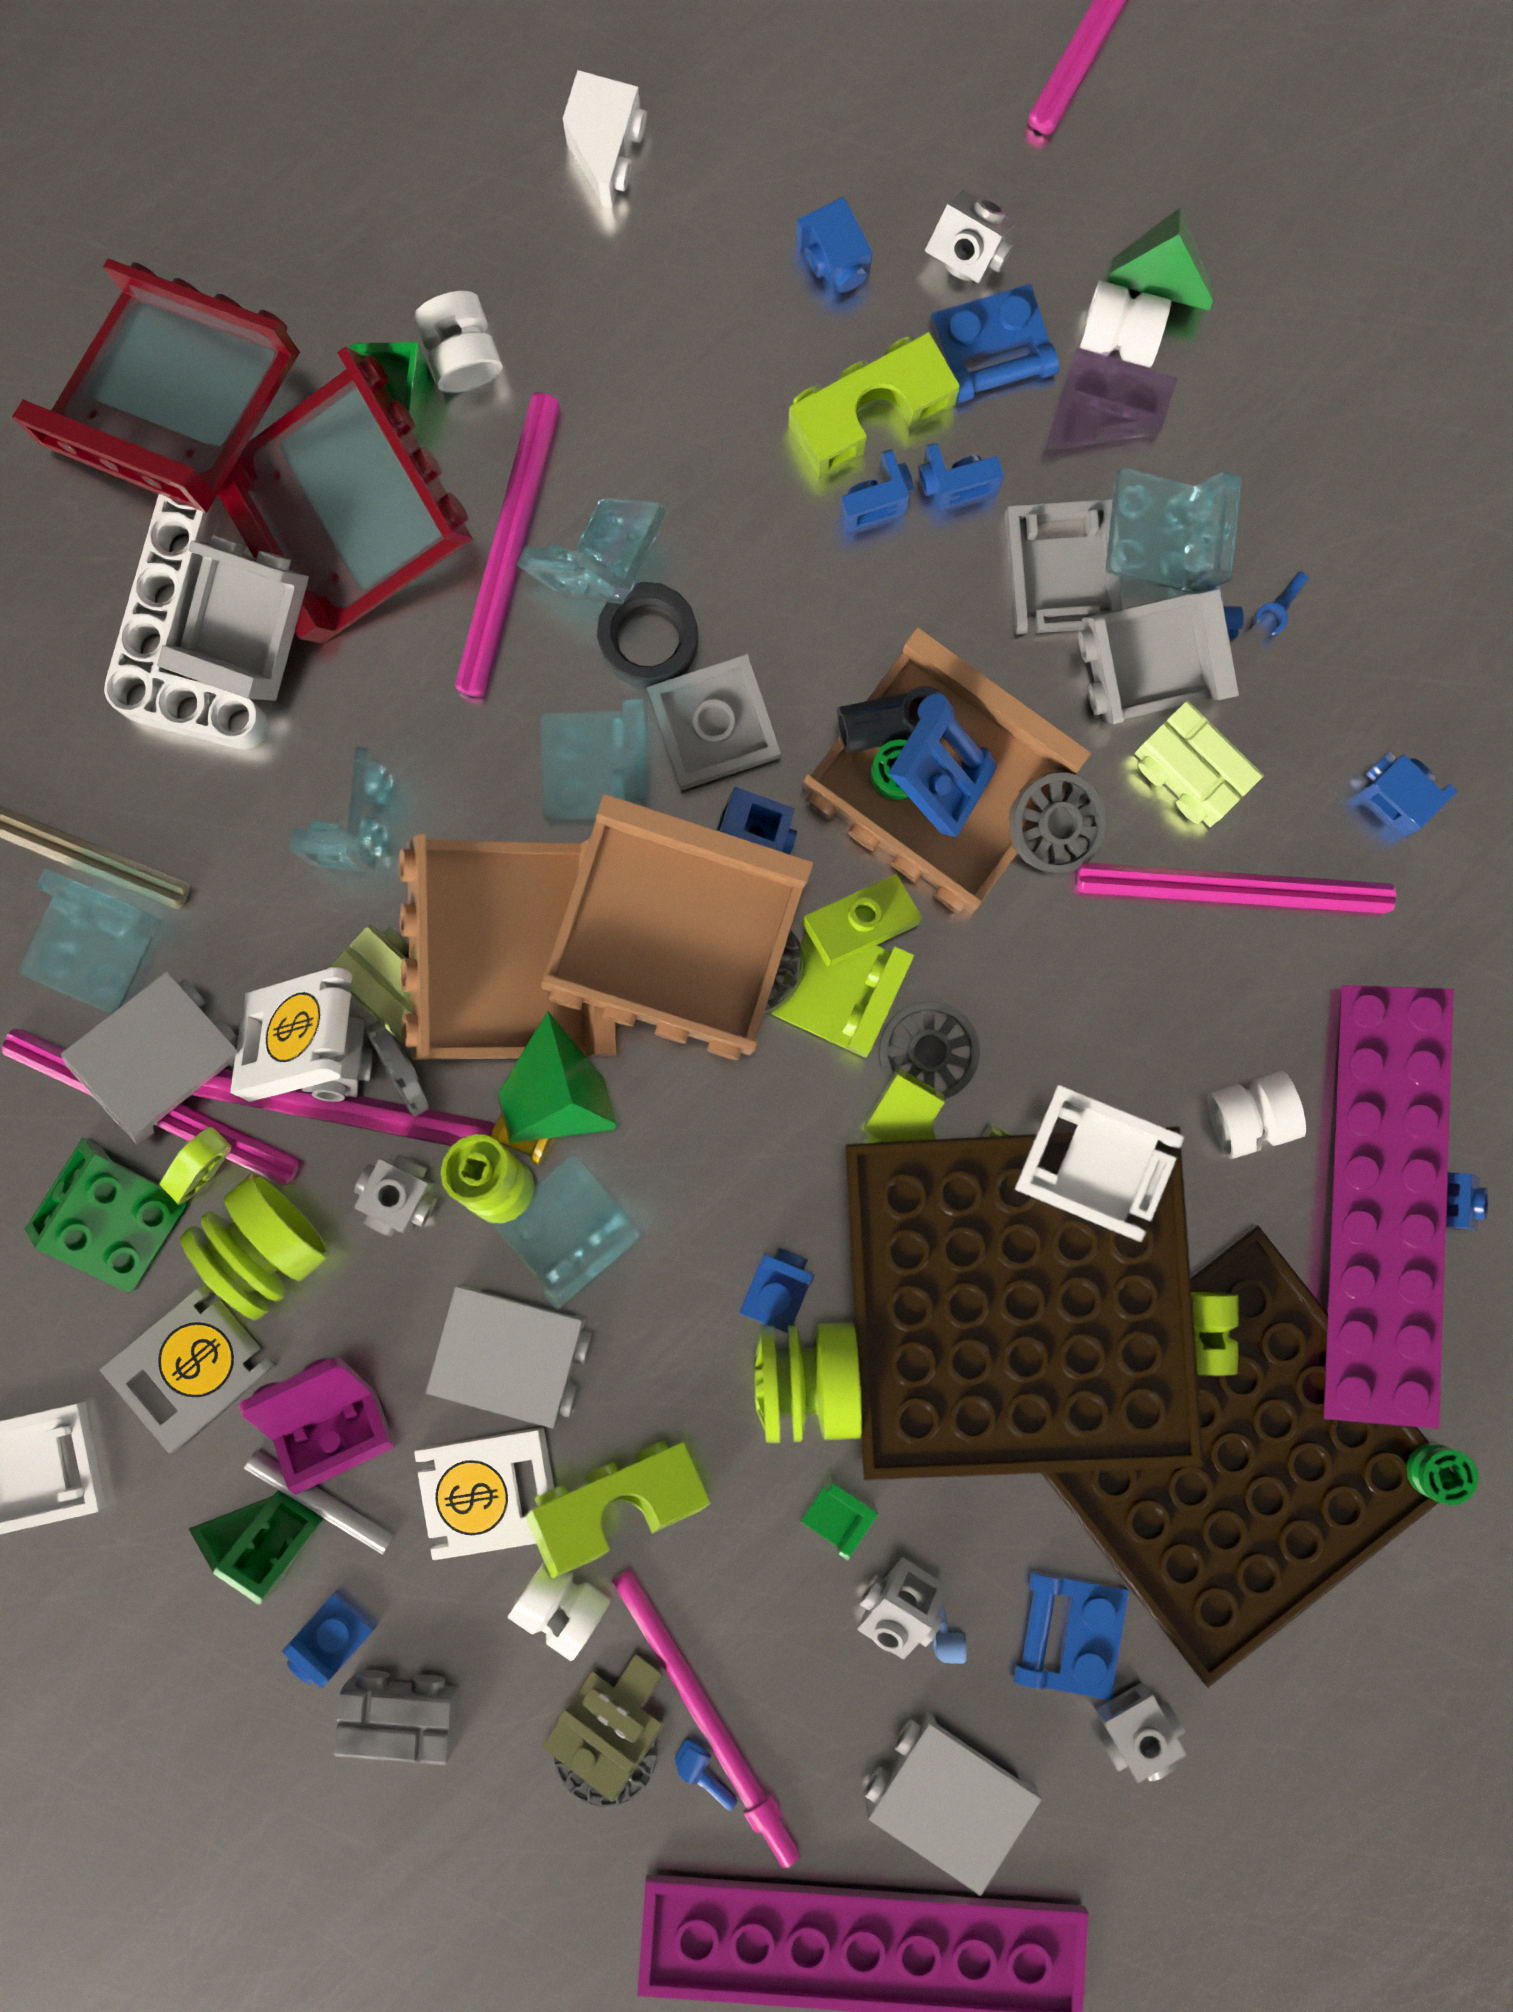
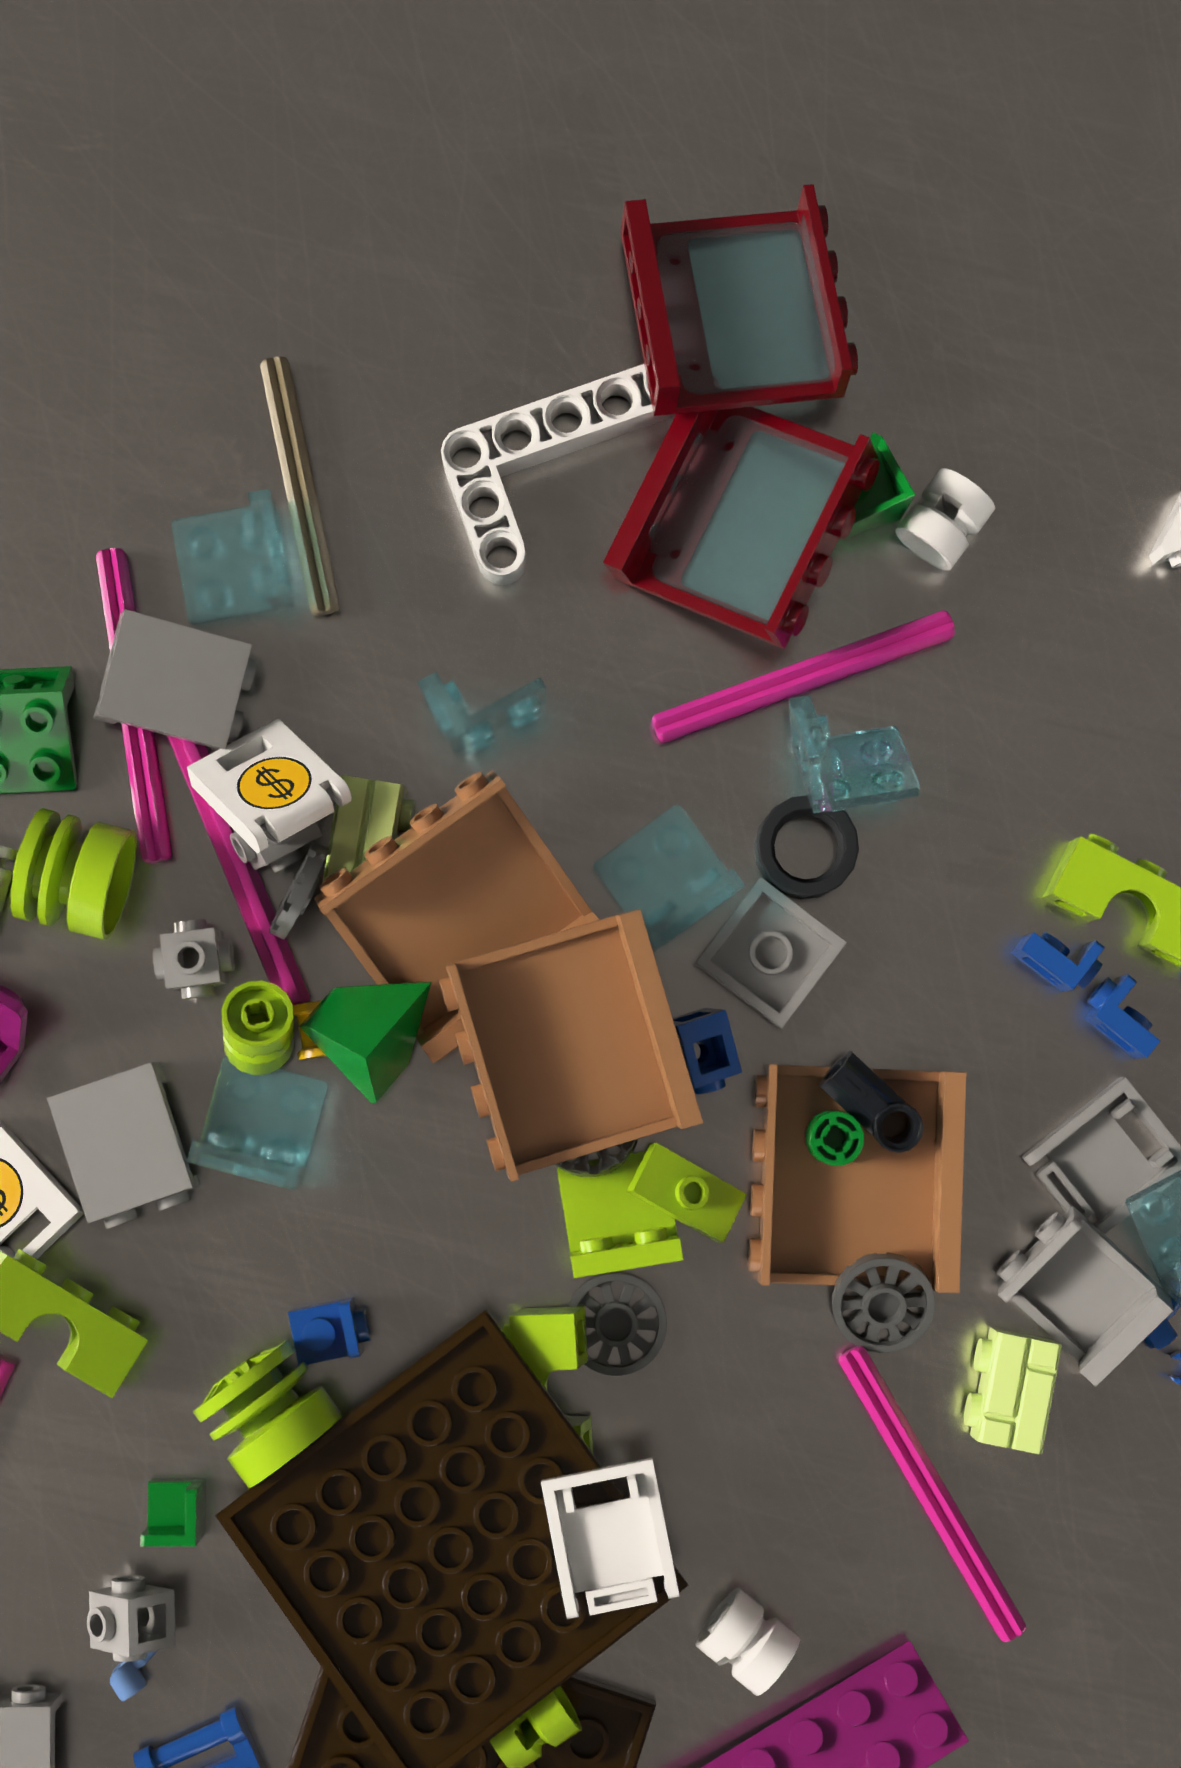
camera: 50 degrees right, 0 degrees up
light grey panel [157,535,309,701] -> none
lime beam [159,1126,232,1205] -> none
blue plate [888,693,997,837] -> none
blue brick [1359,751,1458,837] -> none

